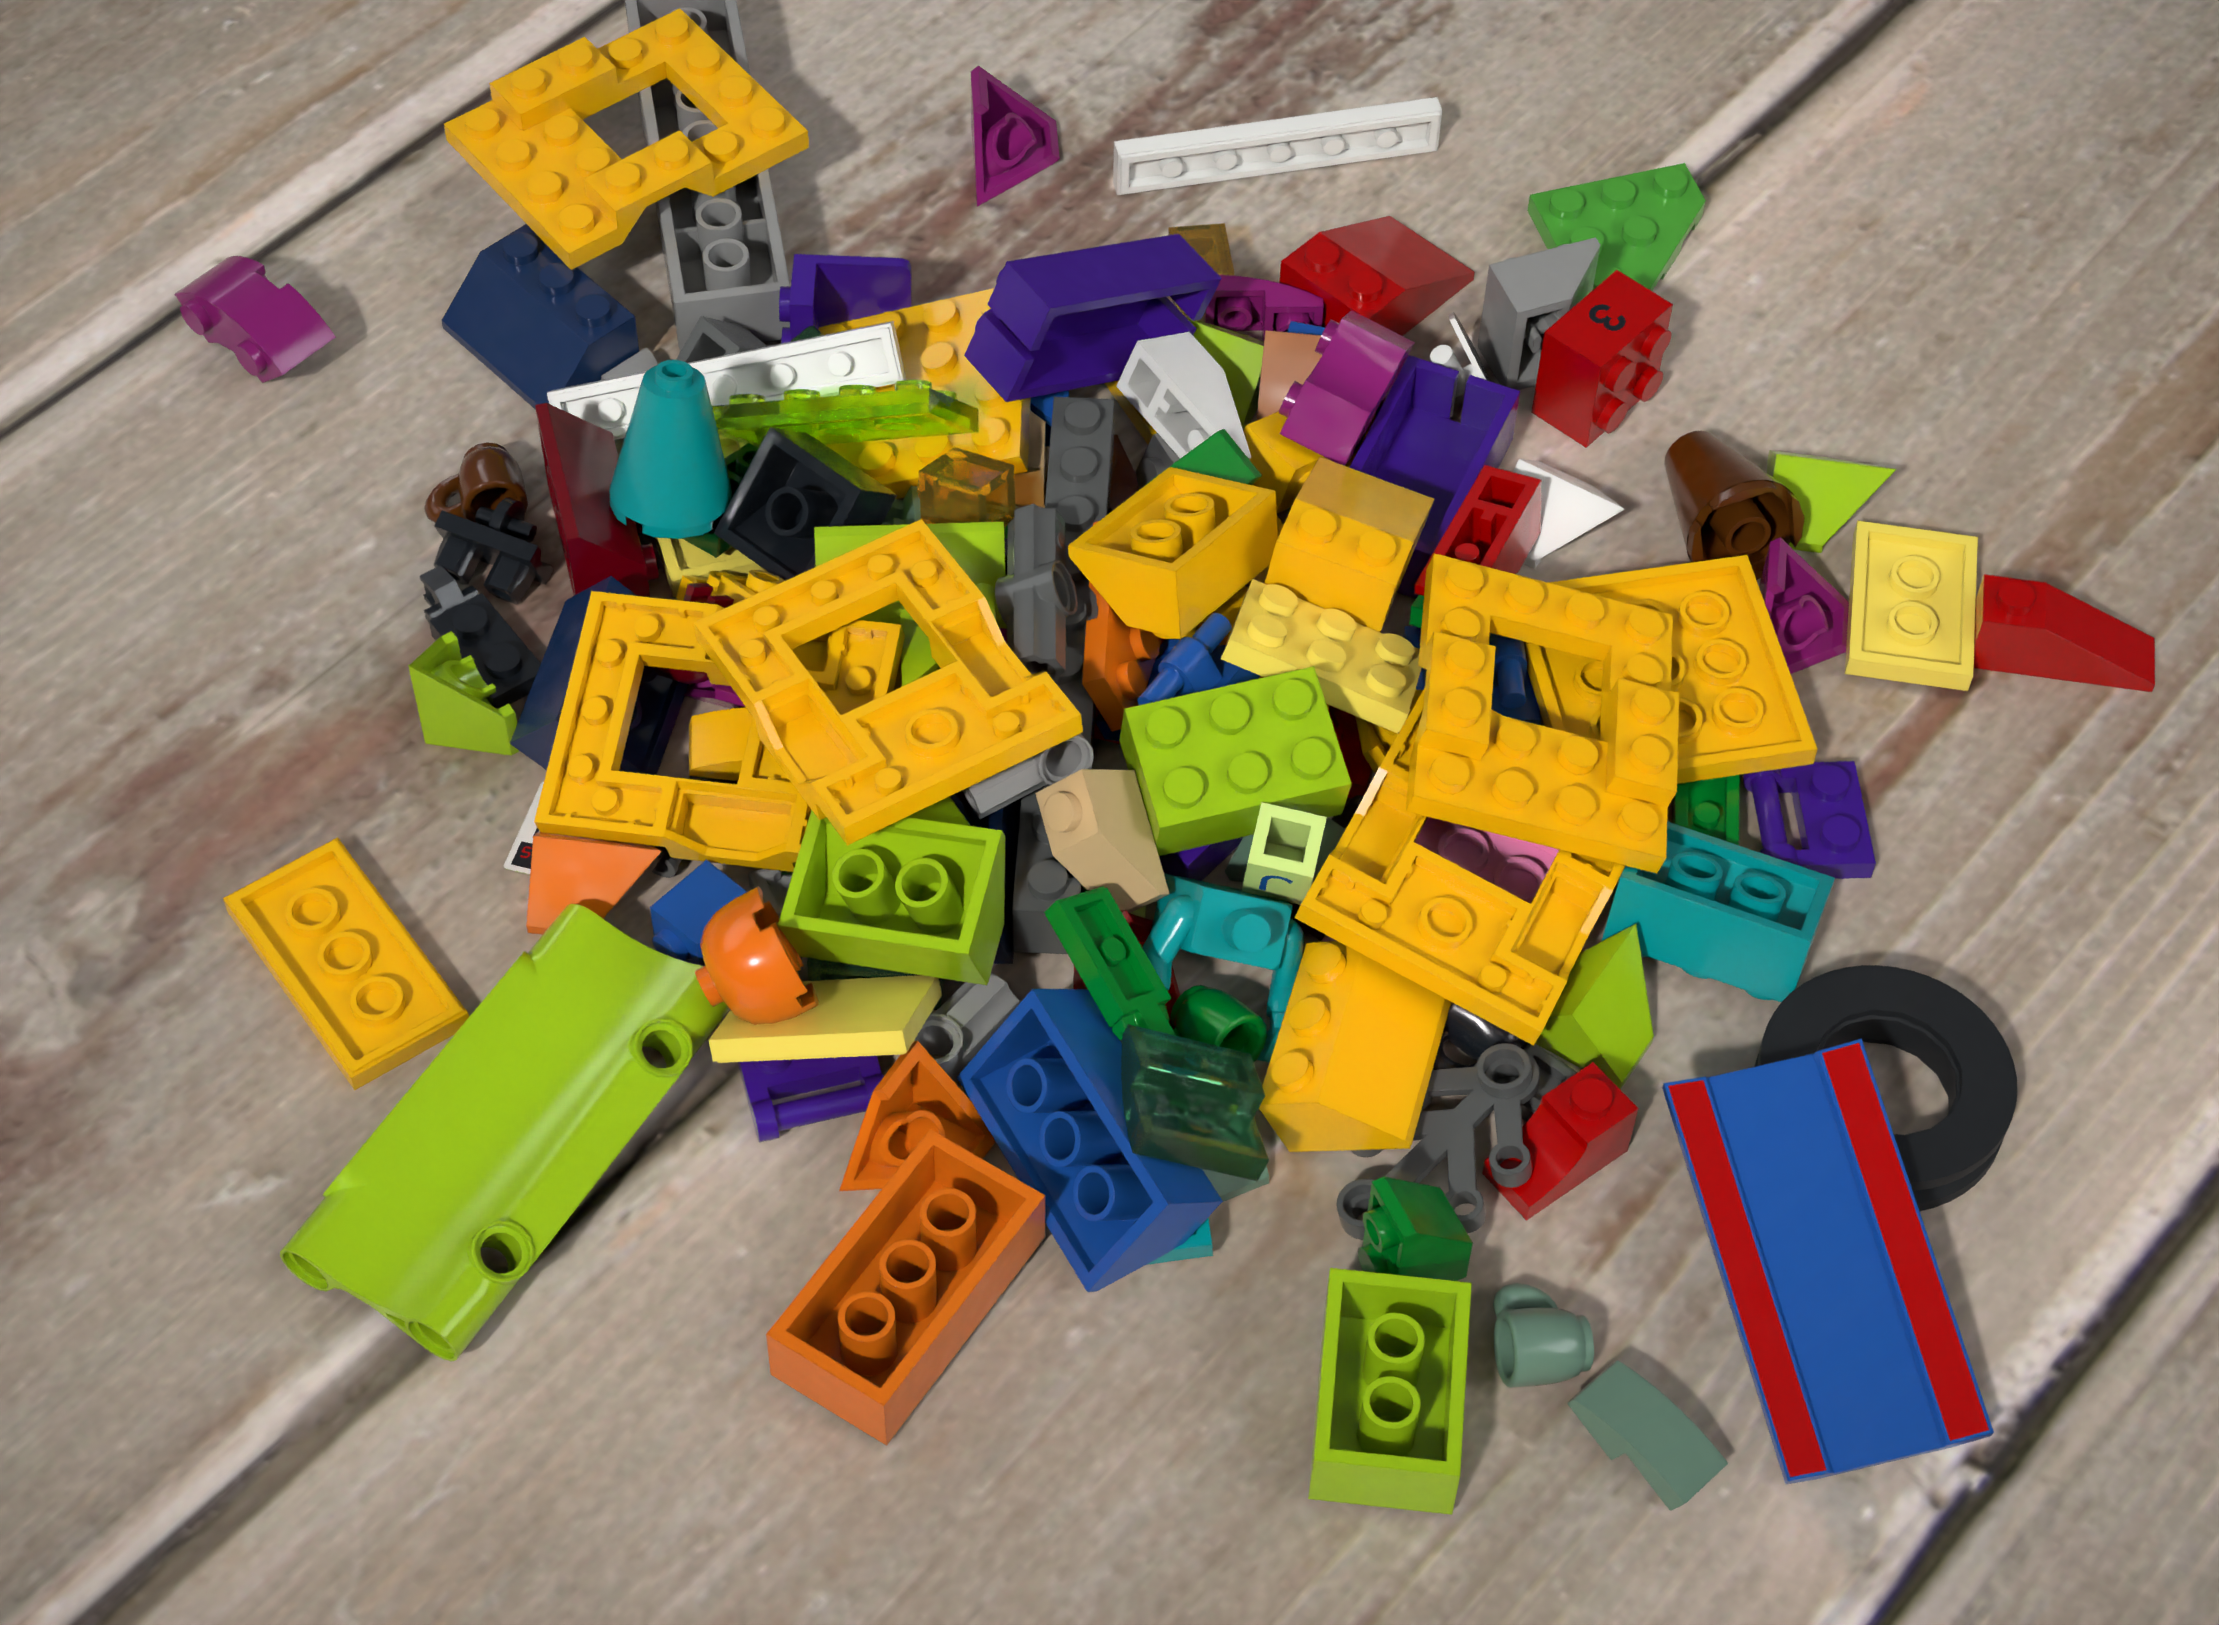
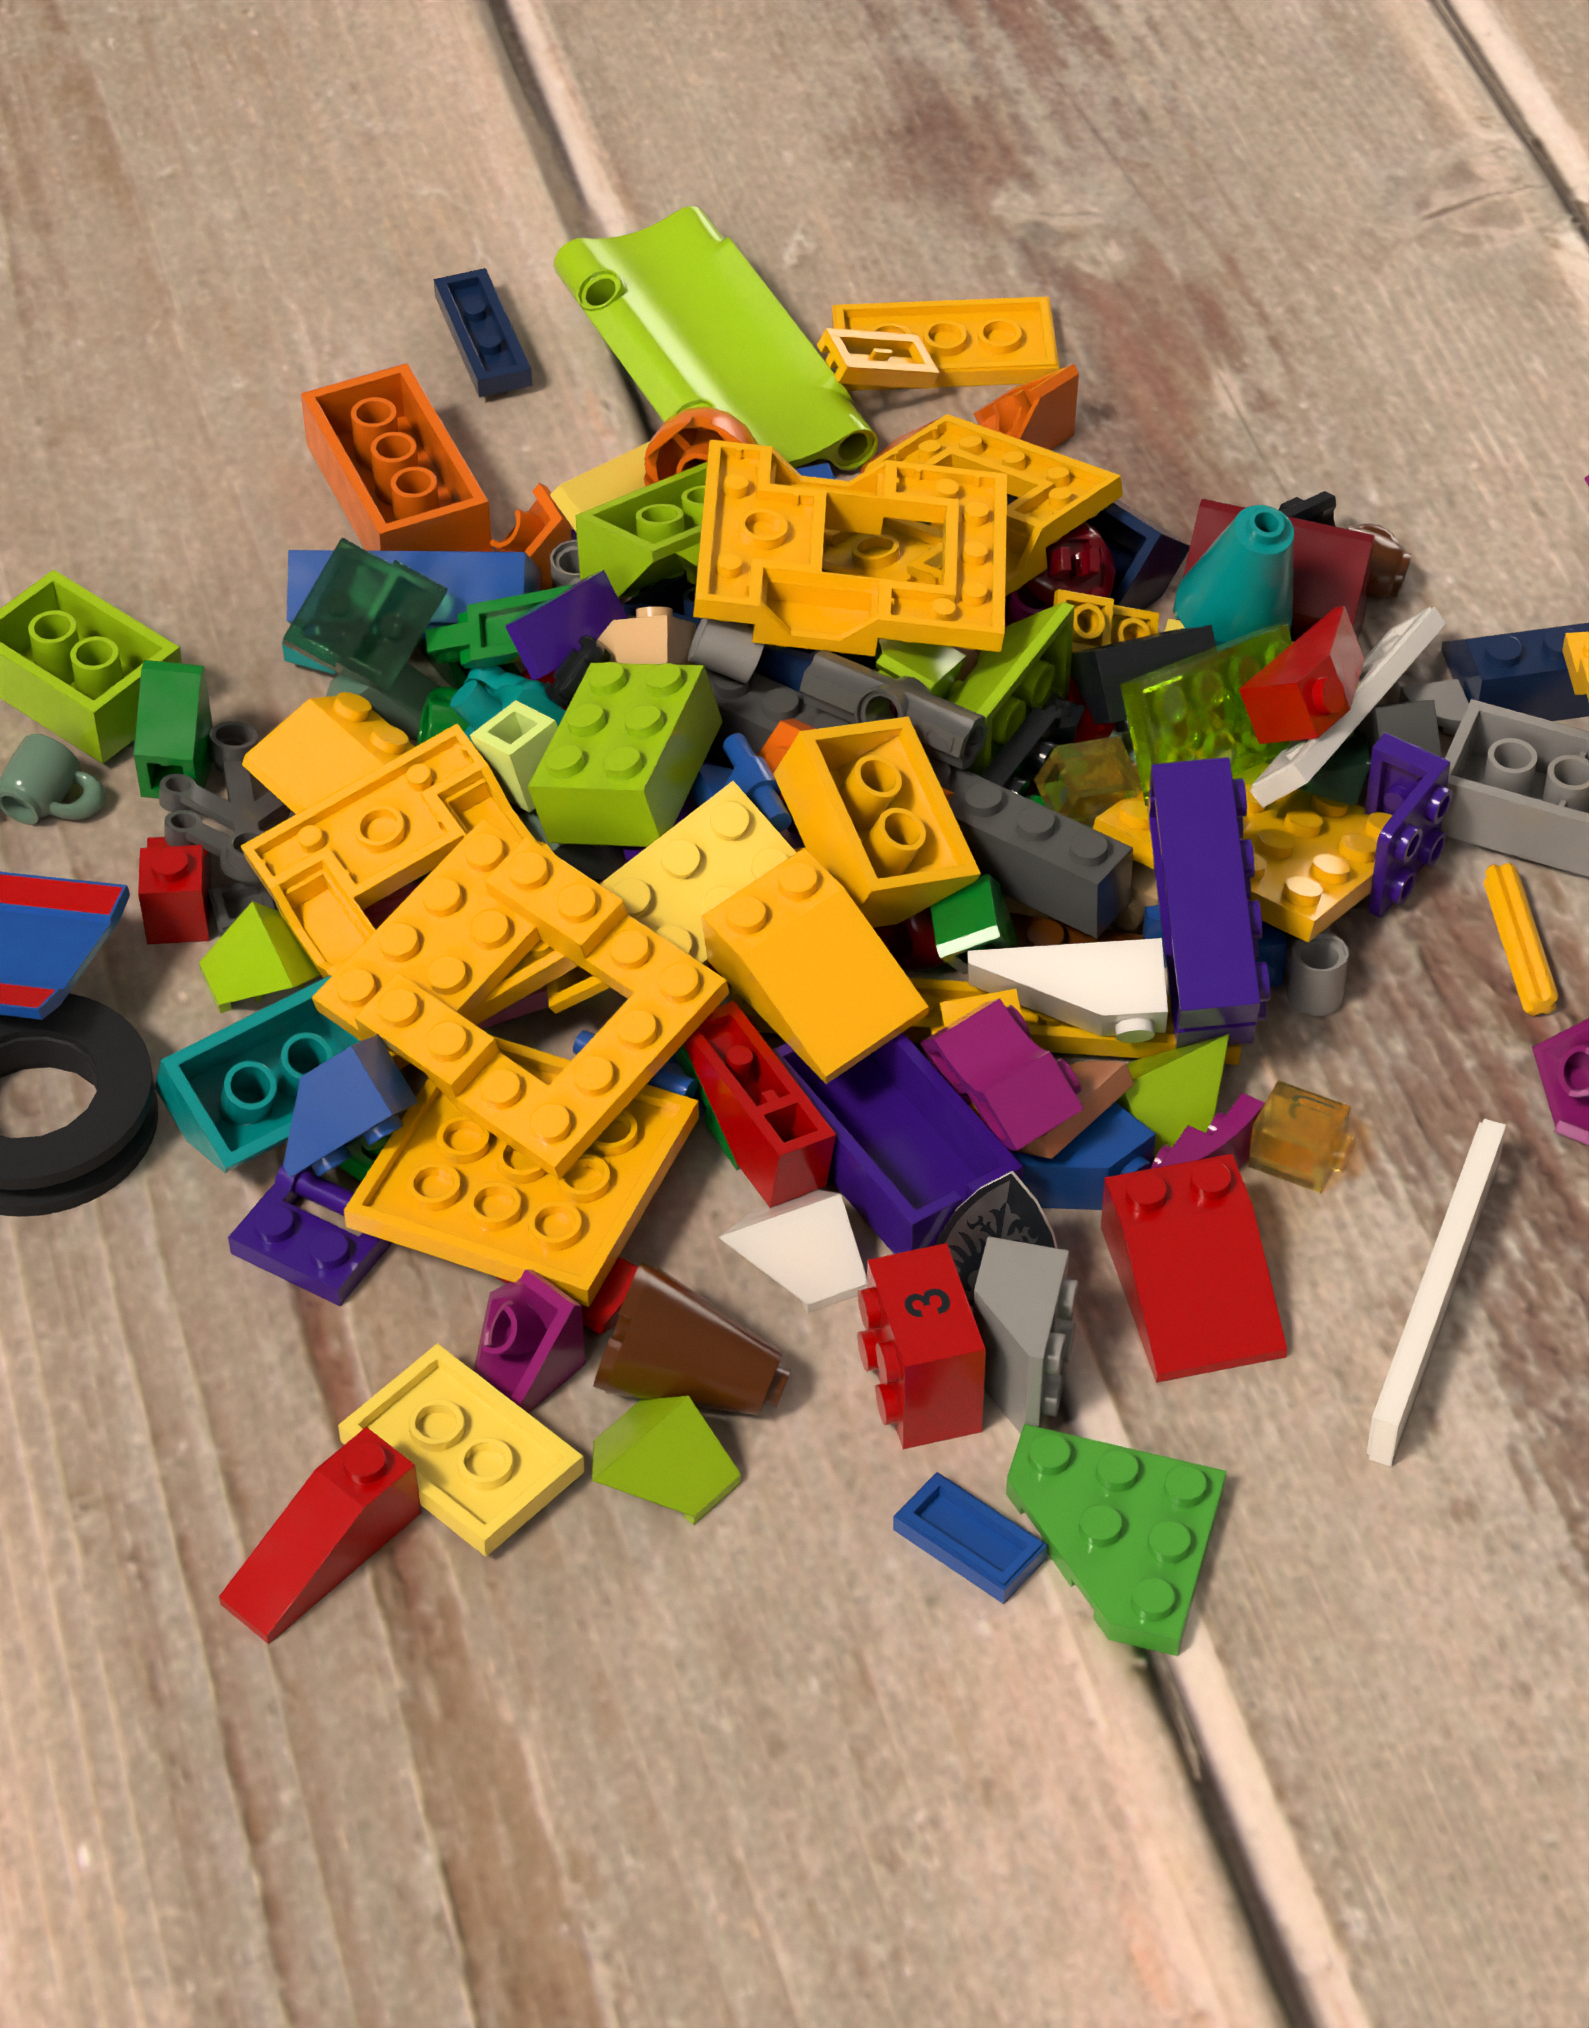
camera: 125 degrees right, 5 degrees down
lime slope [408,631,519,756] -> none
black hinge [420,565,541,709] -> none
none -> blue slope [283,1034,418,1177]
none -> dark blue plate [433,268,532,398]
none -> dark purple slope [505,570,628,681]
none -> black piece [544,635,611,708]
none -> yellow tile [817,328,939,389]
none -> blue tile [893,1472,1048,1604]
none -> orange slope [973,364,1079,450]
none -> red slope [1238,606,1365,744]
none -> yellow axle [1483,862,1559,1016]

